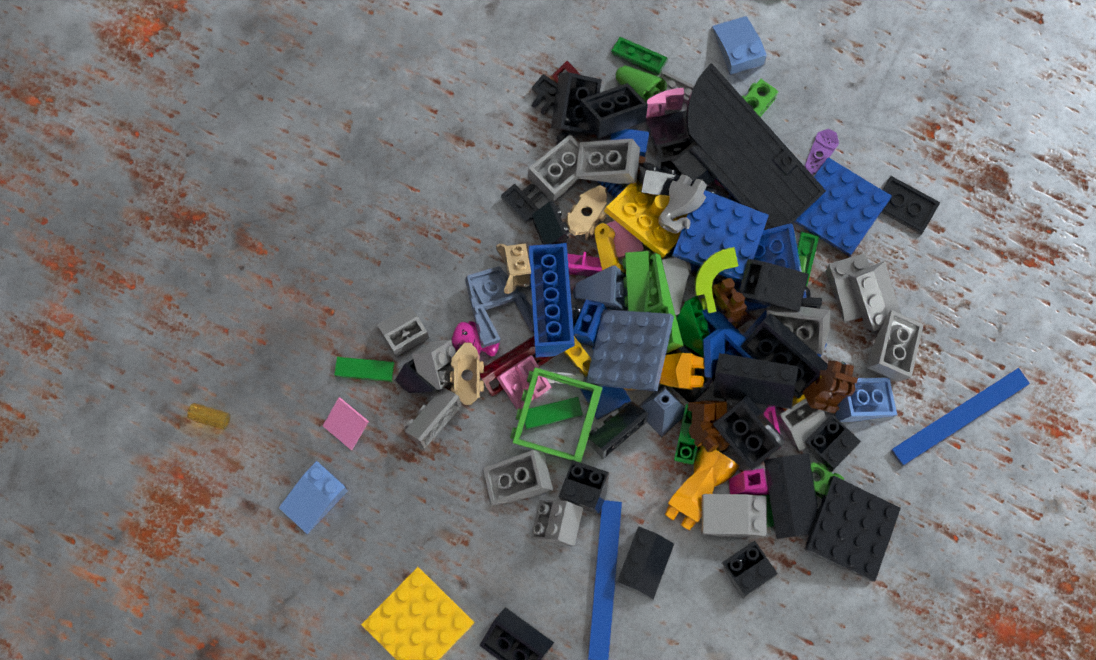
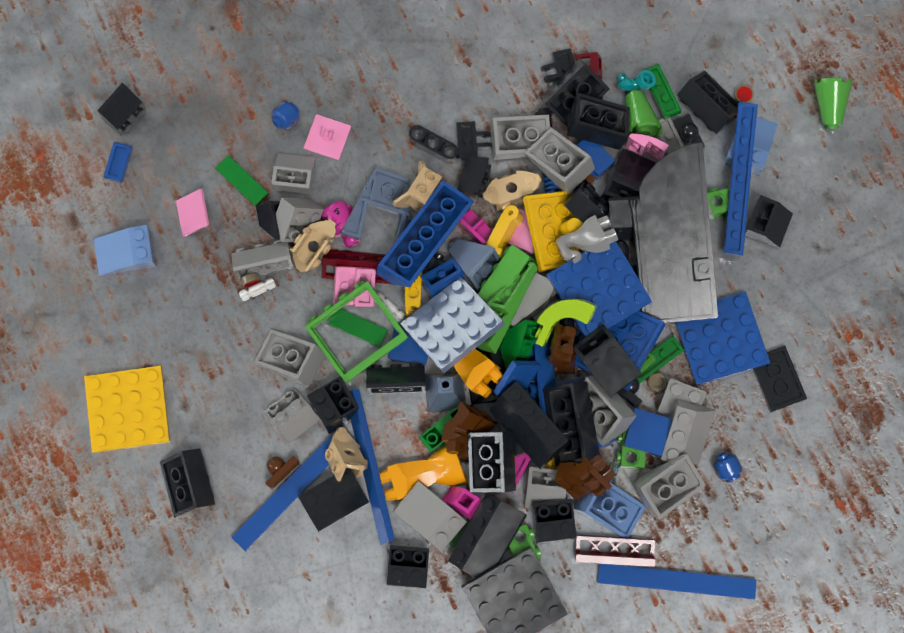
camera: 35 degrees right, 5 degrees up
clear yellow axle [187,403,231,430] -> none
medium lavender piece [805,129,839,175] -> none
none -> black slope [97,83,145,135]
none -> blue tile [103,142,133,183]
none -> white axle [239,278,276,301]
none -> dark tan tile [240,273,261,287]
none -> reddish brown tile [265,456,300,490]
none -> blue head [272,102,300,130]
none -> bright pink piece [304,114,352,161]
none -> tan piece [325,427,368,481]
none -> blue tile [350,389,395,545]
none -> black beam [409,125,459,164]
none -> fence [575,535,655,567]
none -> teal arm [616,70,656,91]
none -> bright green brick [616,427,645,470]
none -> blue tile [624,408,672,457]
none -> dark tan tile [647,373,667,393]
none -> black tile [672,114,705,149]
none -> black slope [677,71,738,134]
none -> blue head [713,452,742,482]
none -> blue tile [723,102,758,256]
none -> red tile [734,85,754,103]
none -> black slope [745,195,793,248]

